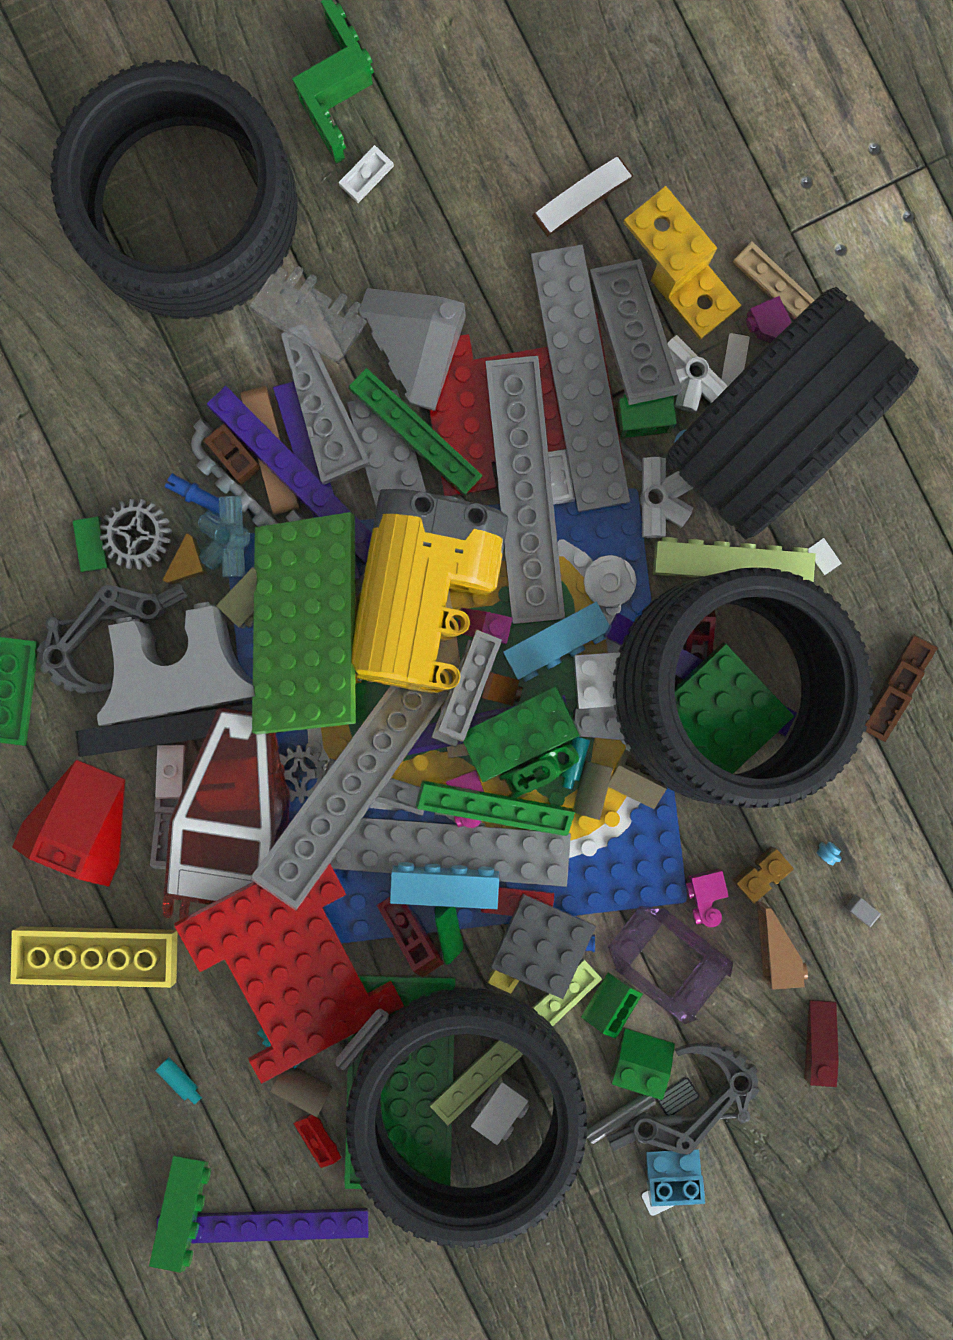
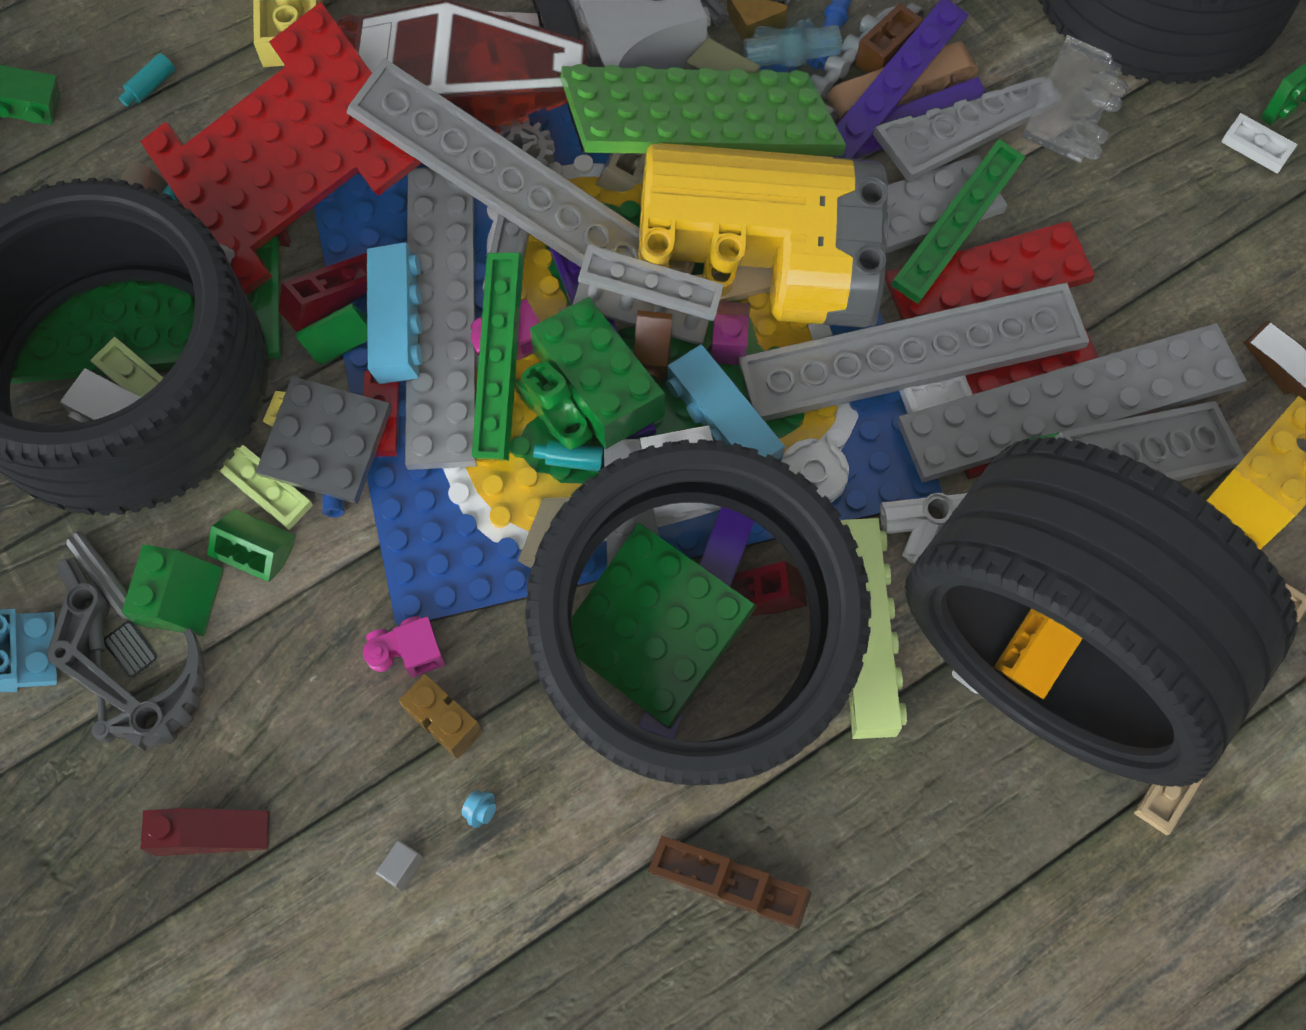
camera: 80 degrees right, 20 degrees down
light grey slope [359,288,466,411] -> none
dark tan brick [573,761,613,820] -> none
clear purple wedge [608,906,733,1024] -> none
medium nougat slope [757,902,808,990] -> none
white sticker [808,538,842,575] -> none

